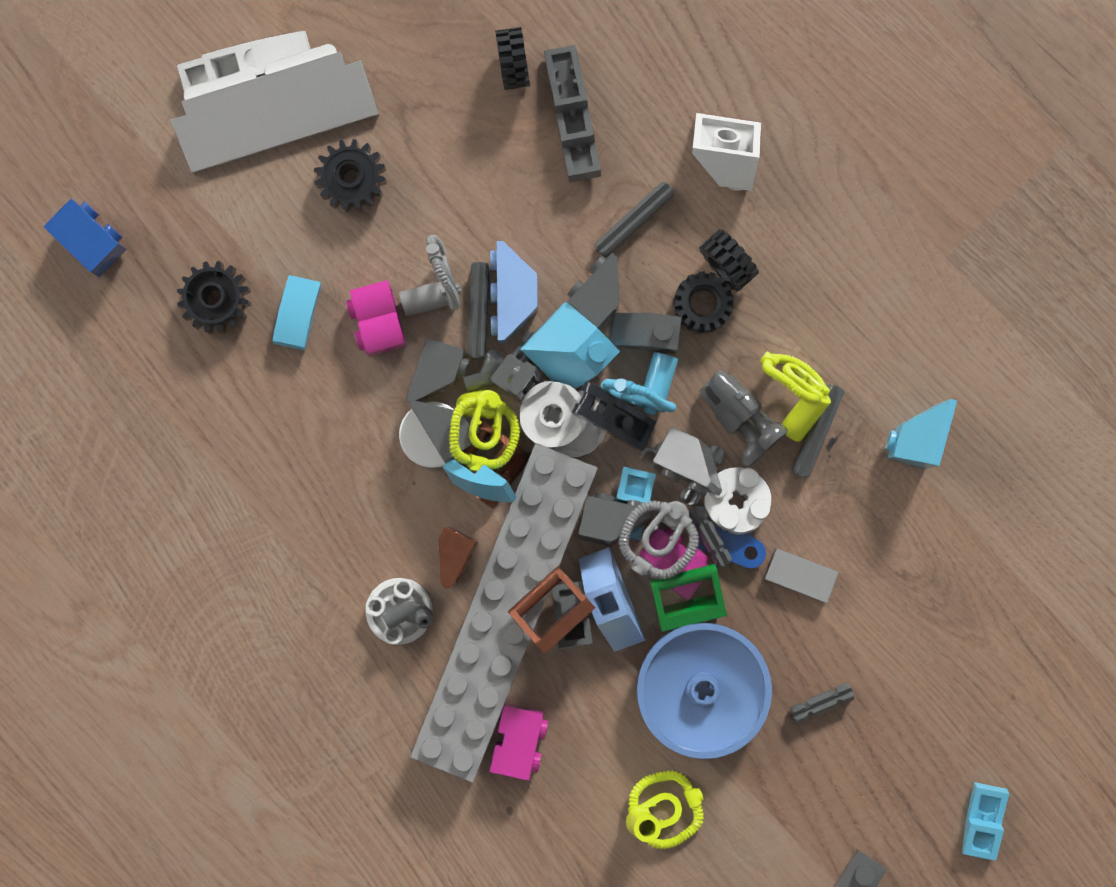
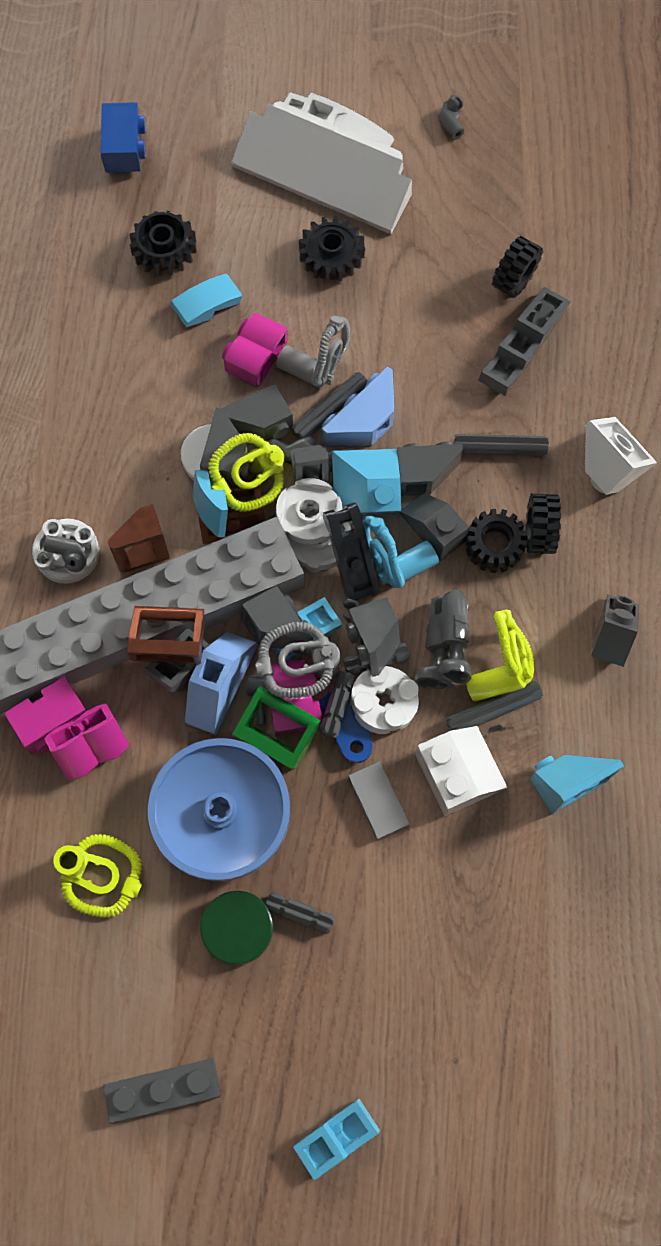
camera: 40 degrees right, 15 degrees down
none -> dark pink brick [44,704,130,780]
none -> dark green tile [200,891,273,965]
none -> dark grey hand [246,676,267,725]
none -> white slope [415,726,507,817]
none -> dark grey slope [591,594,639,667]

